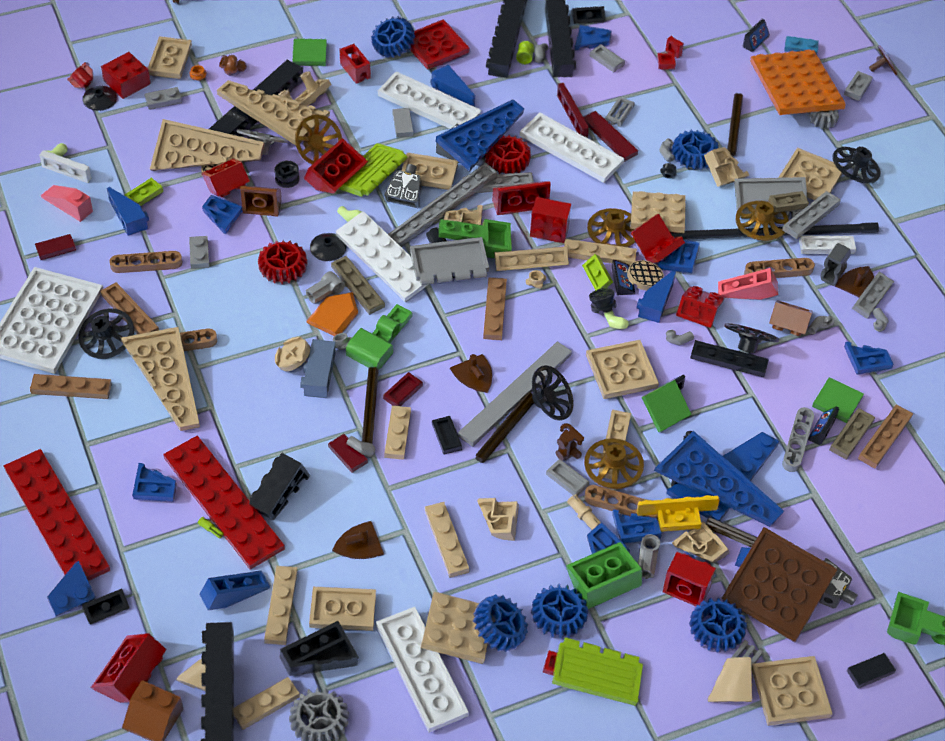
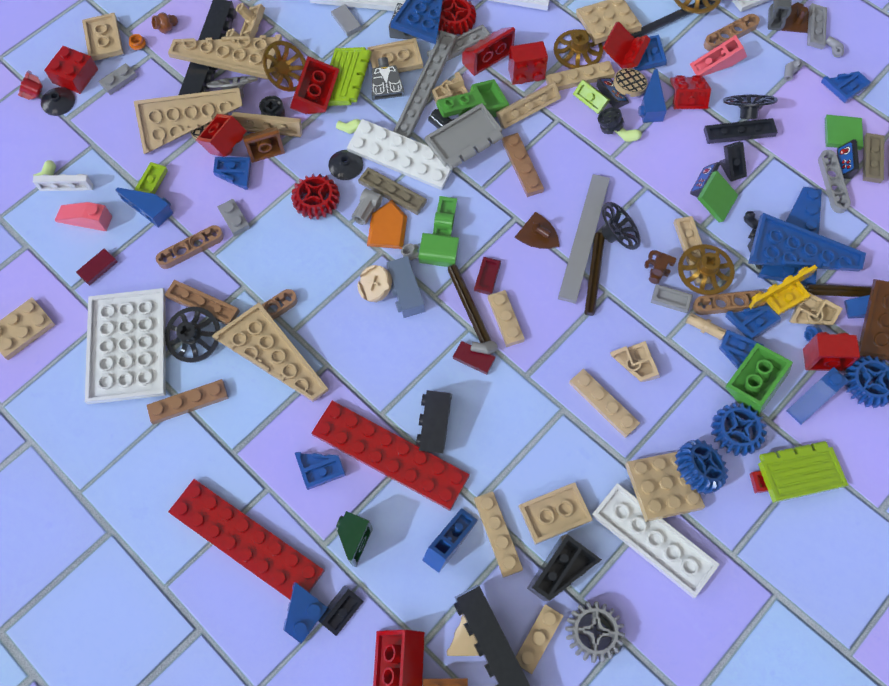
camera: 20 degrees left, 15 degrees up
lime pin [198,517,223,539] -> none
reddish brown shield [332,521,384,559] -> none
black tile [431,416,462,455] -> none
tan plate [526,270,546,289] -> none
tan plate [586,340,659,399] -> none
light grey piece [638,534,660,579] -> none
light grey arm [666,330,694,345] -> none
slope [769,300,813,336] -> none
none -> tan plate [231,112,302,137]
none -> dark green slope [336,511,373,567]
none -> black slope [719,141,747,182]
none -> slope [786,367,849,425]

